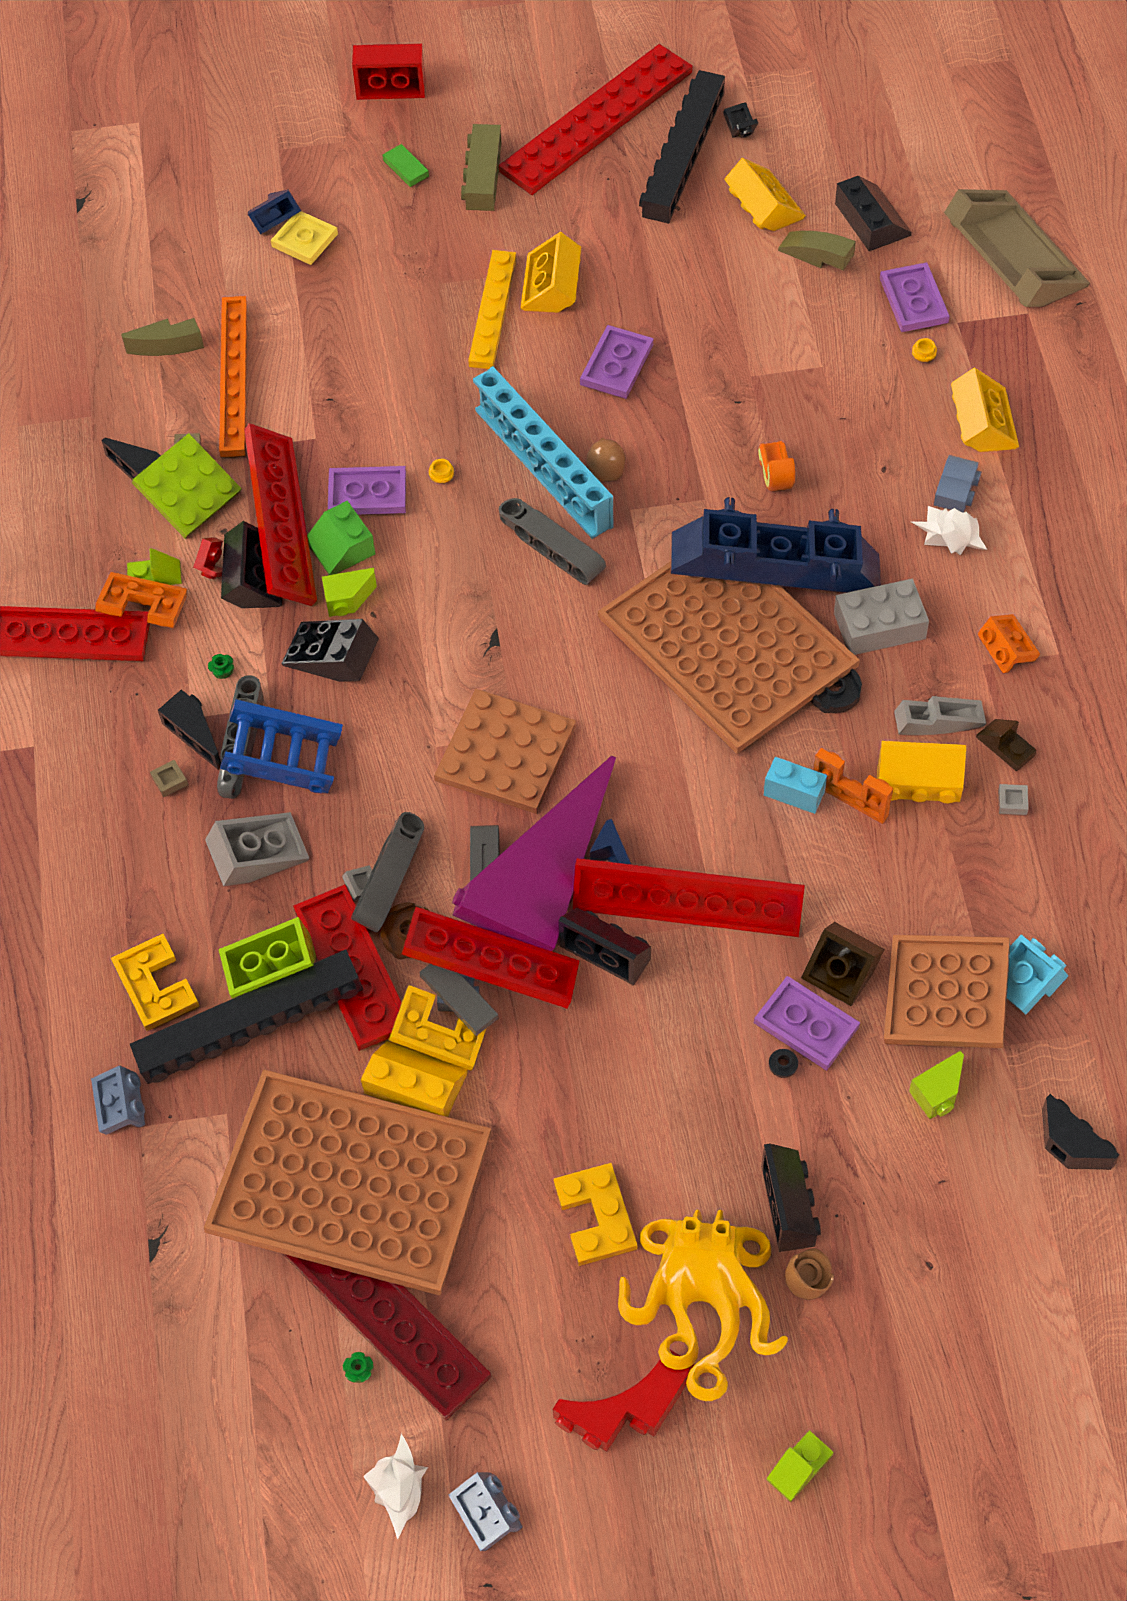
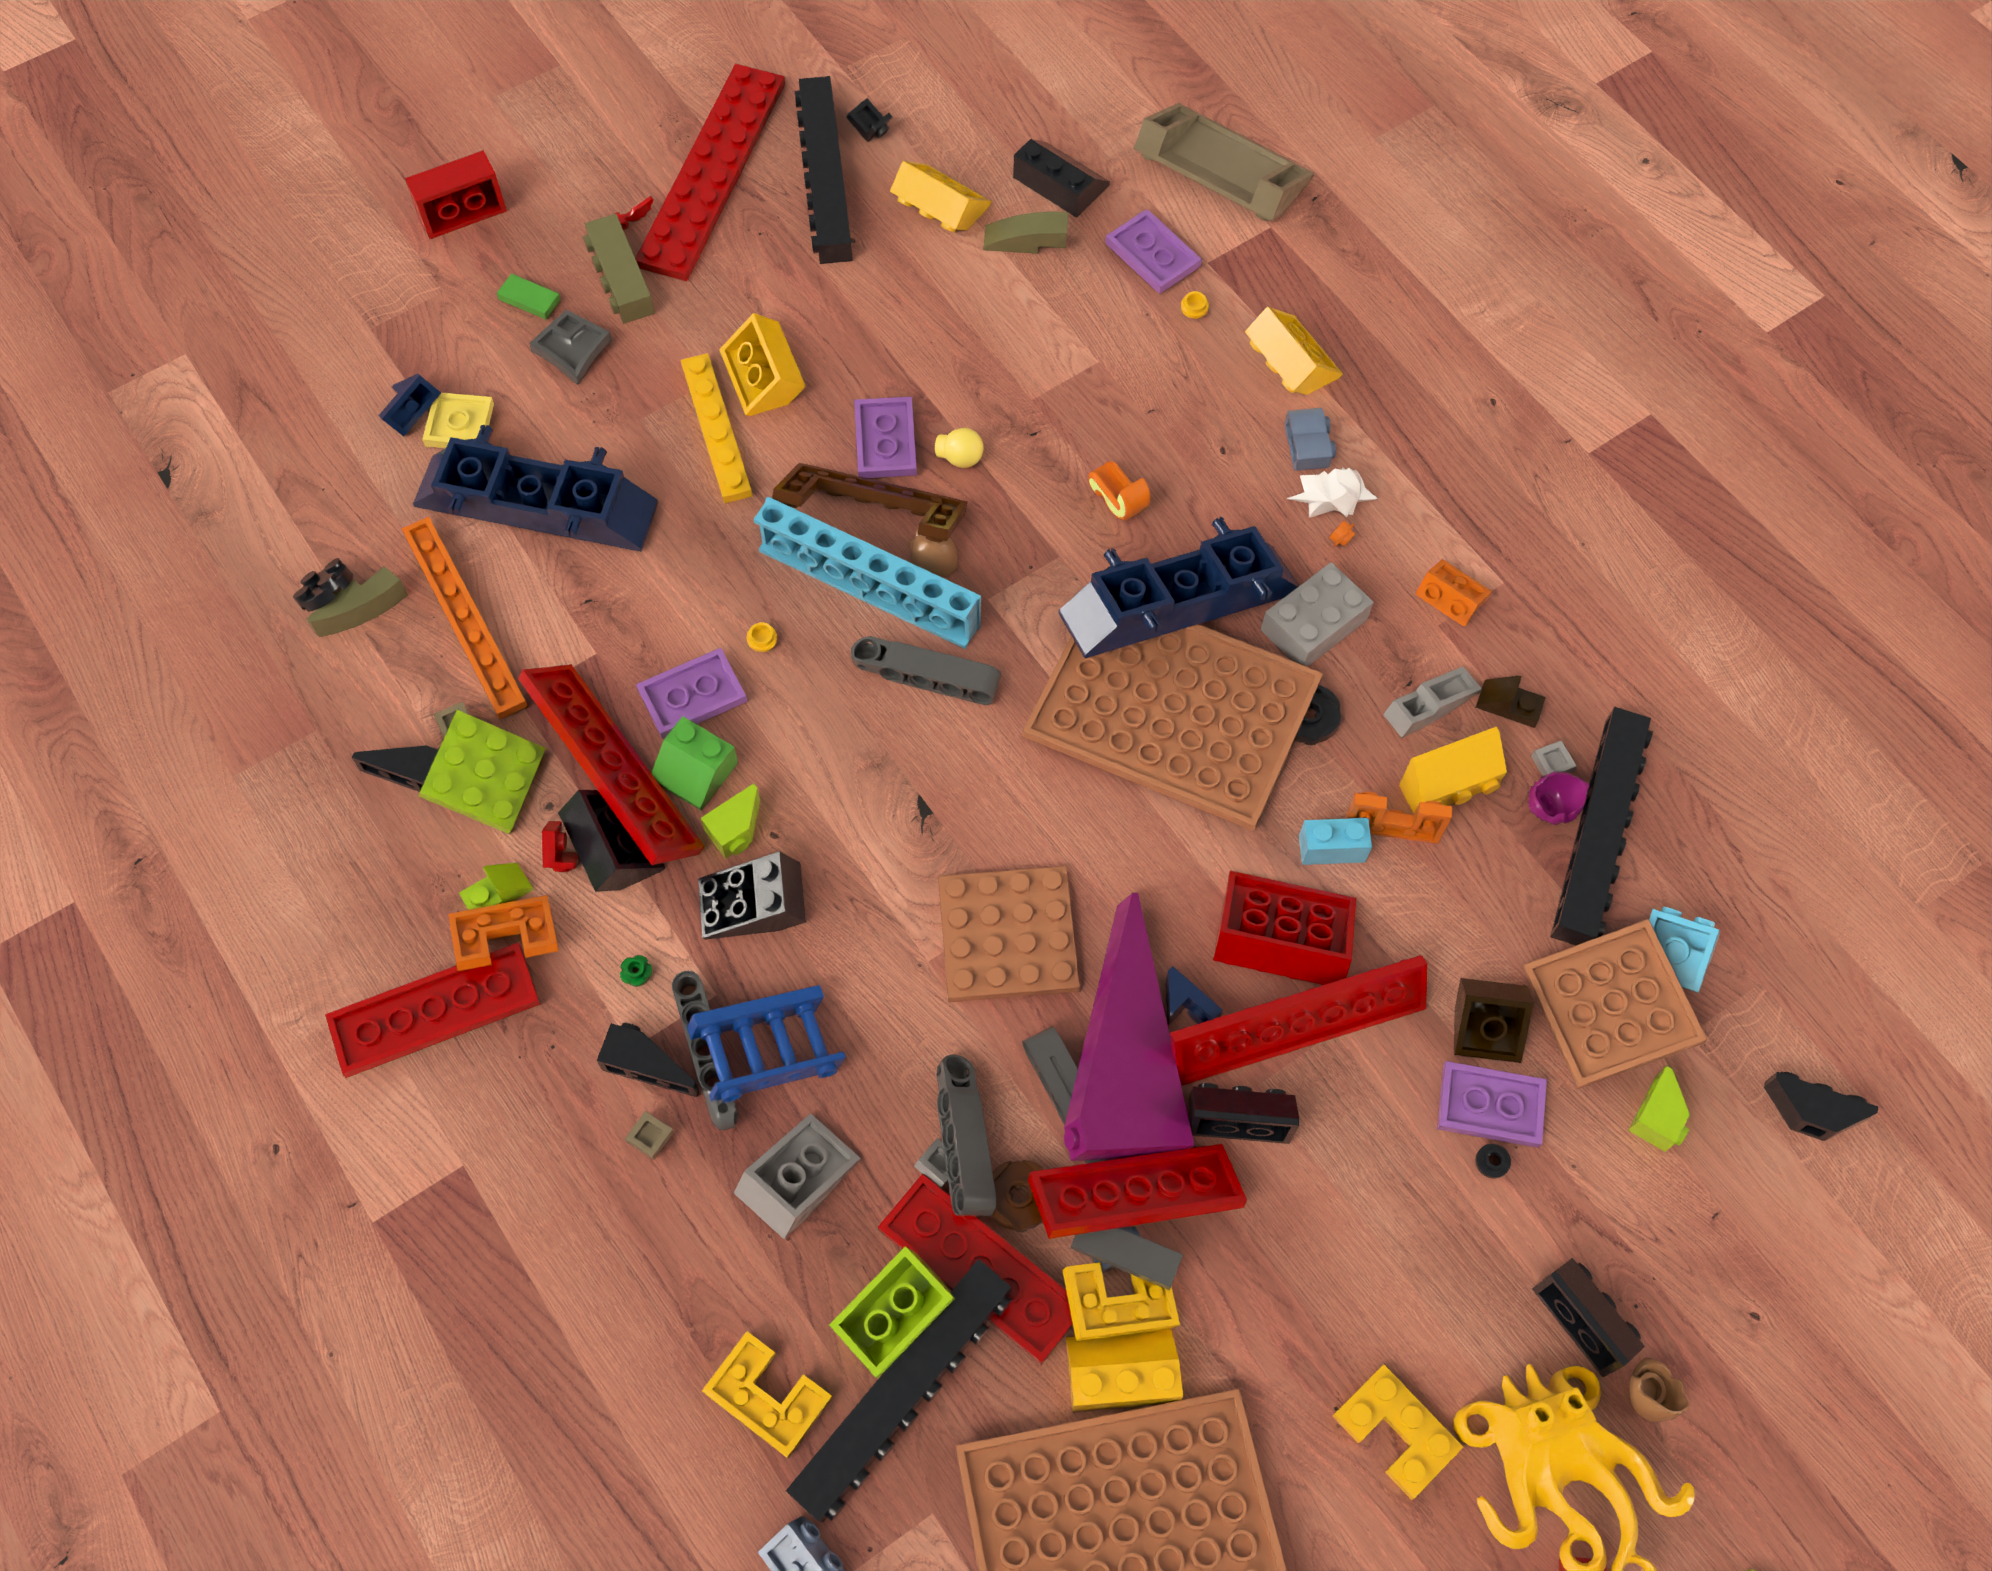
camera: 30 degrees left, 5 degrees up
none -> black plate [293,558,353,612]
none -> dark blue piece [413,425,658,552]
none -> dark grey plate [529,310,612,385]
none -> red piece [615,196,654,230]
none -> reddish brown plate [772,463,968,542]
none -> light yellow piece [935,427,984,468]
none -> red slope [1213,871,1357,985]
none -> orange plate [1328,520,1356,547]
none -> magenta hair [1527,771,1589,825]
none -> black brick [1550,707,1653,946]

